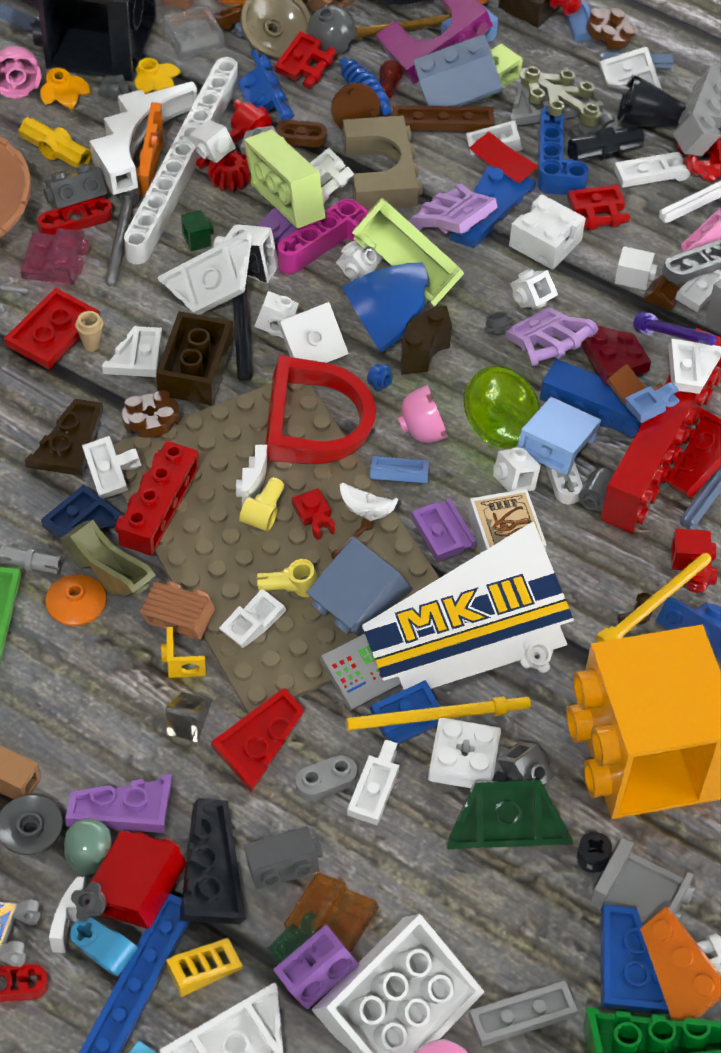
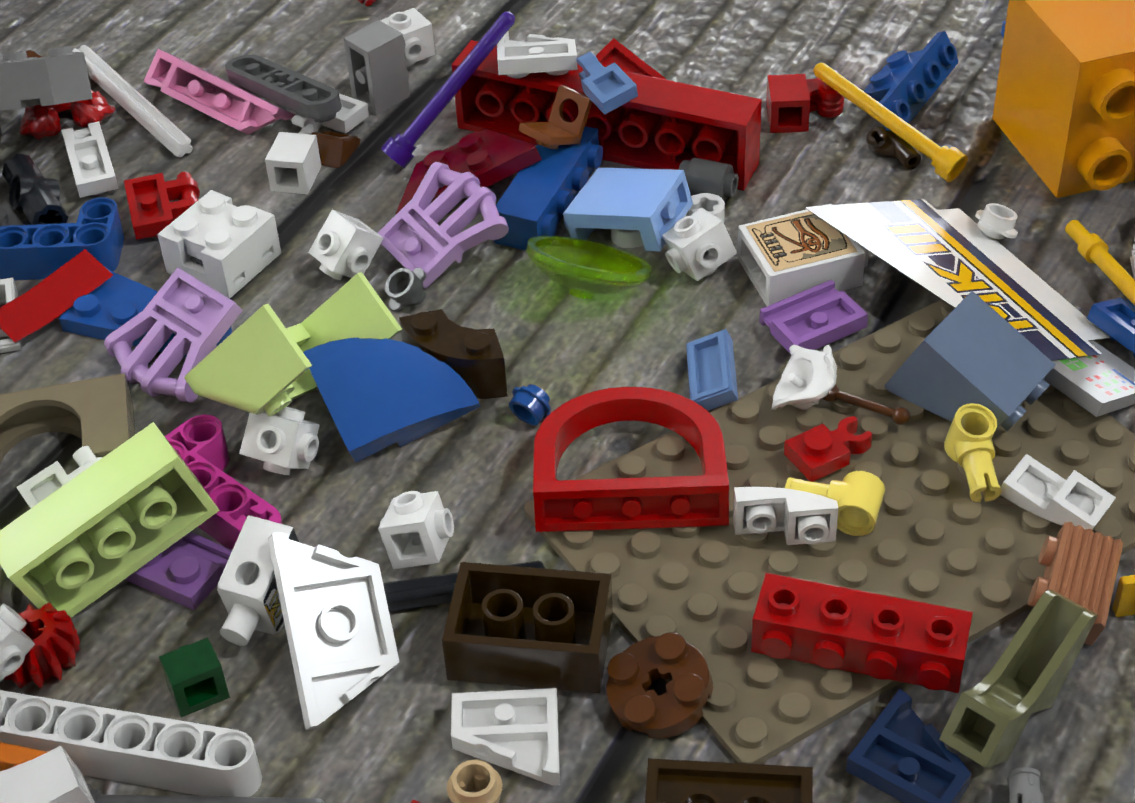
camera: 90 degrees left, 10 degrees down
orange dish [45,574,106,626] -> none
white plate [82,436,142,499] -> none
white plate [277,302,349,363] -> none
bright pink cylinder [398,385,448,443] -> none

